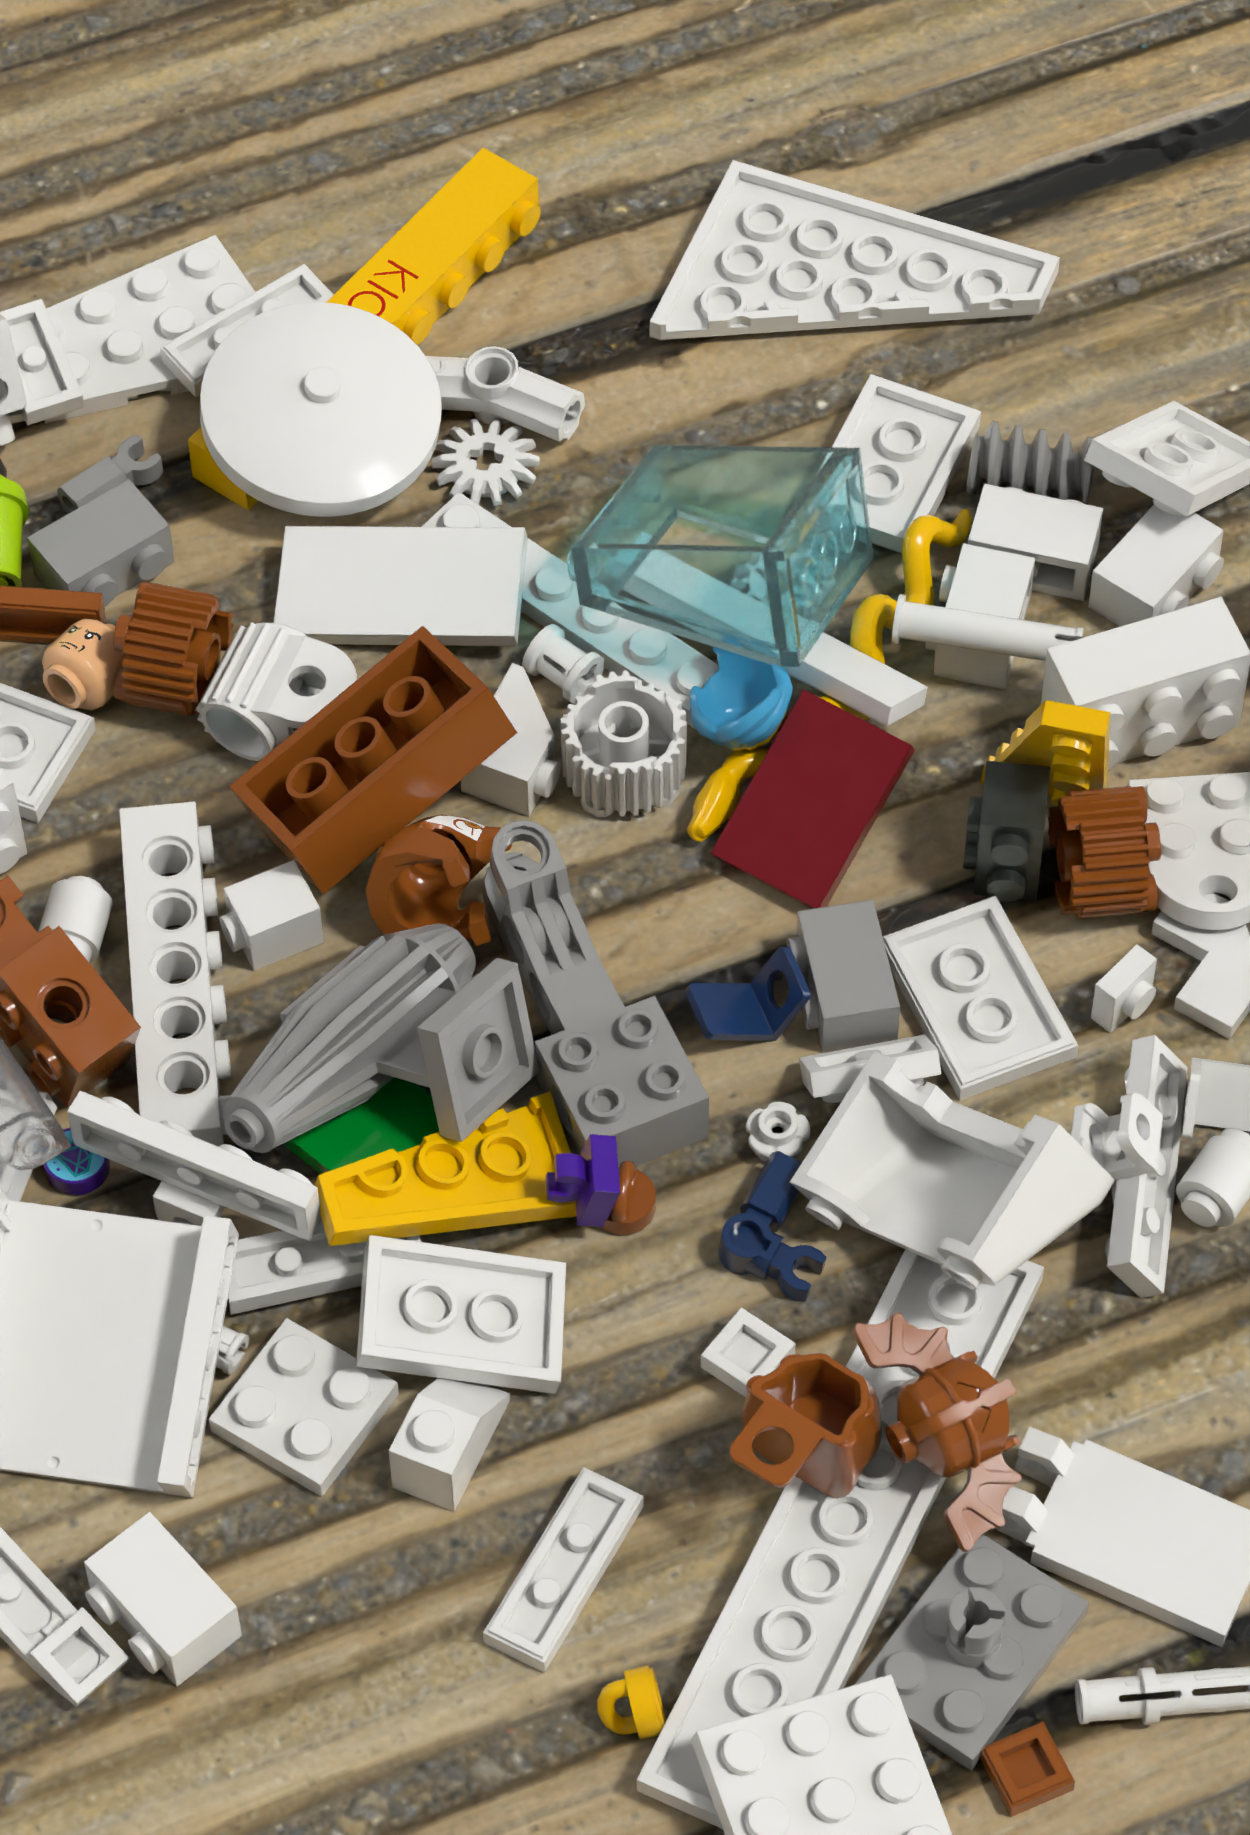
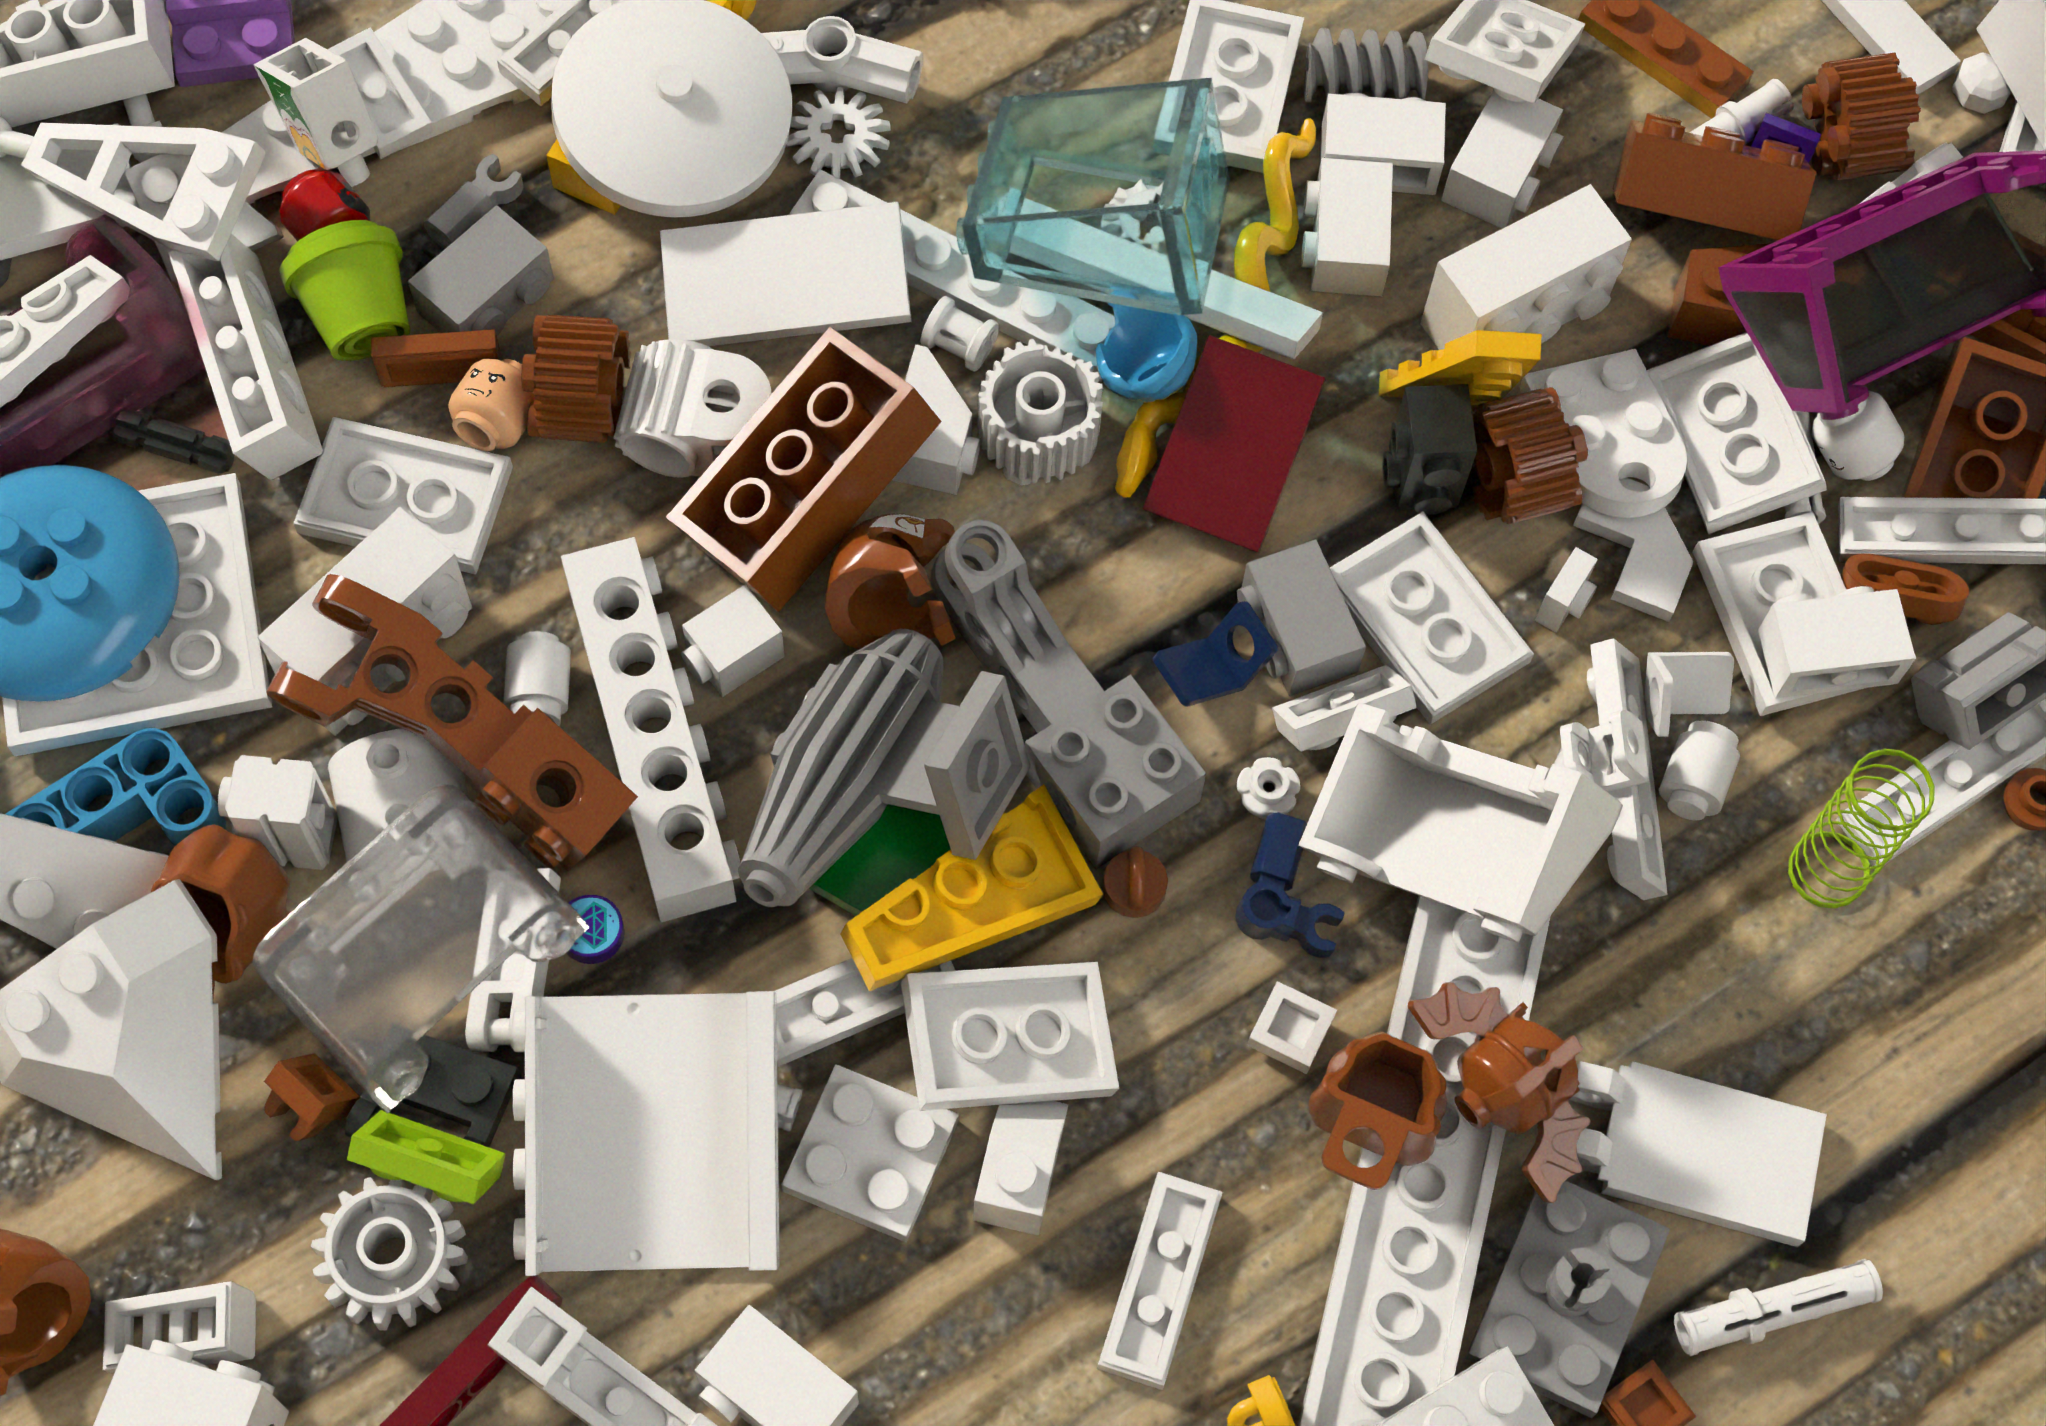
camera: 15 degrees left, 10 degrees up
white plate [67,1091,322,1241] -> none
dark purple tile [545,1134,620,1227] -> none
white pin [891,594,1084,661] -> none

